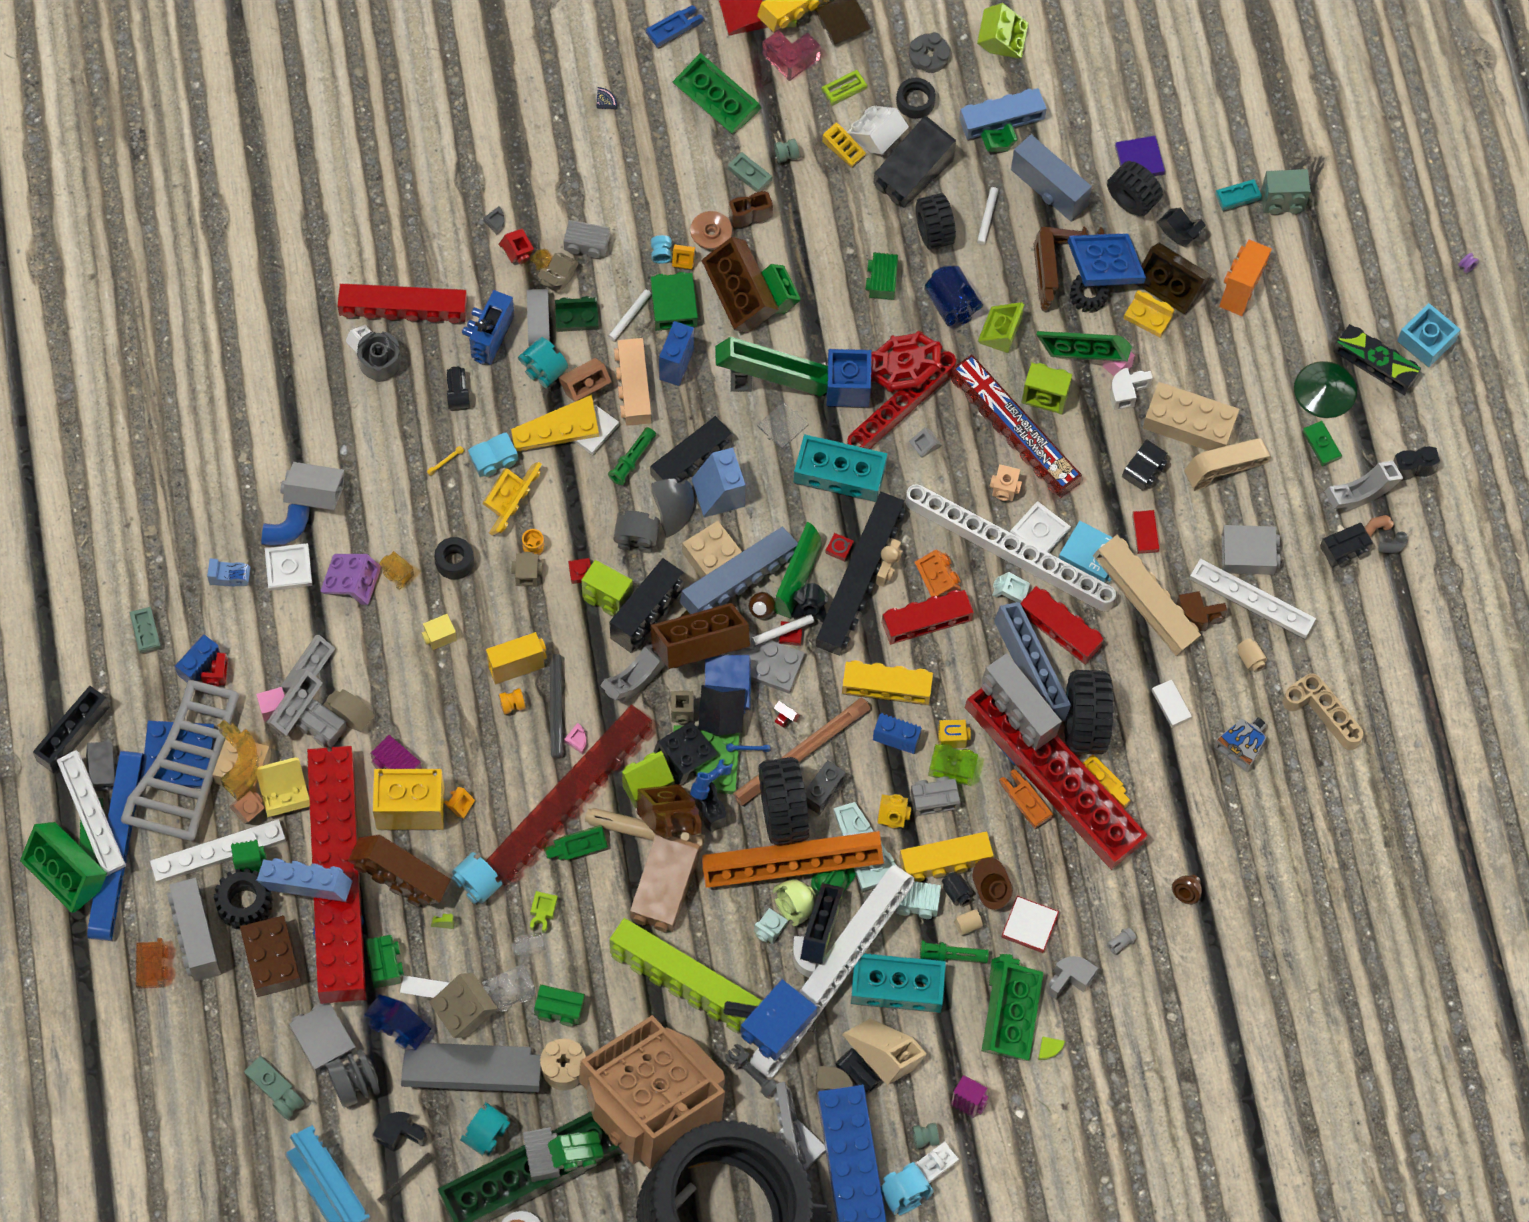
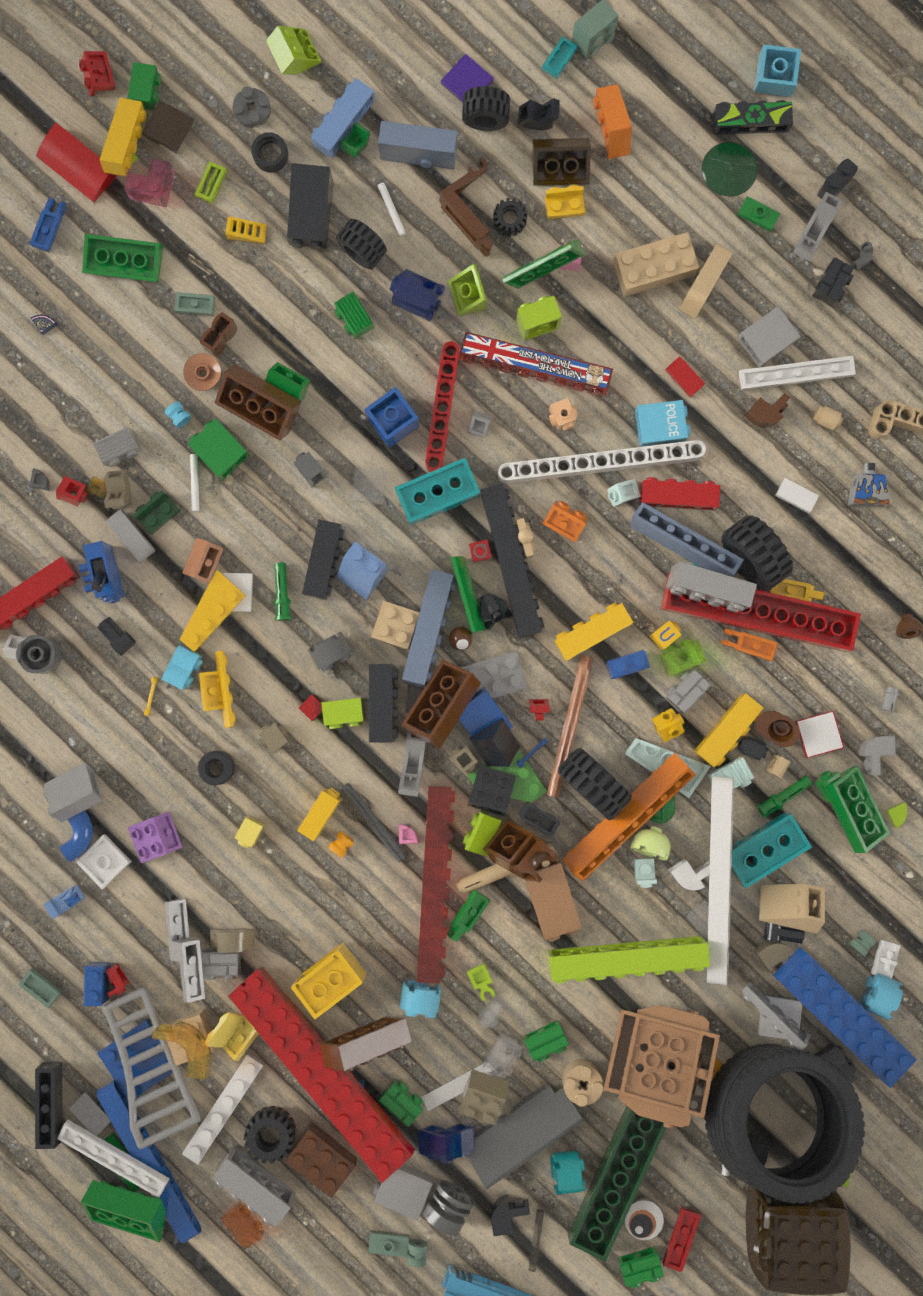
camera: 30 degrees left, 20 degrees up
nougat brick [229,791,265,823] -> none
green brick [231,839,267,873] -> none
bright pink brick [256,687,286,722] -> none
medium blue brick [257,858,352,902] -> none
magenta brick [370,735,422,769] -> none
clear yellow brick [379,551,414,590] -> none
lime tile [431,913,454,929] -> none
light orange tile [444,787,475,819] -> none
teal brick [518,337,568,388] -> none
light orange wheel [522,529,544,556] -> none
light grey brick [523,1127,563,1182] -> none
green brick [548,1131,604,1171] -> none
light nougat brick [614,338,651,426] -> none
dark grey brick [651,479,694,538] -> none
blue brick [659,321,694,386] -> none
light orange tile [672,244,695,269] -> none
blue brick [690,759,733,799] -> none
green brick [715,336,828,396] -> none
blue piece [724,979,817,1061] -> none
dark grey bar [725,1044,777,1098] -> none
white bar [752,614,814,645] -> none
sand green wheel [774,138,800,163] -> none
red tile [779,621,802,646] -> none
black brick [800,883,844,965] -> none
dark grey brick [805,760,846,815] -> none
white slope [847,106,909,154] -> none
red plate [871,331,943,393] -> none
red brick [882,590,974,645] -> none
magenta brick [951,1075,989,1118] -> none
white tile [1010,501,1071,553] -> none
blue plate [1068,233,1146,286] -> none
tan brick [1093,535,1201,656] -> none
white brick [1110,368,1153,411] -> none
black brick [1122,439,1169,491] -> none
nougat arm [1365,515,1394,538] -> none

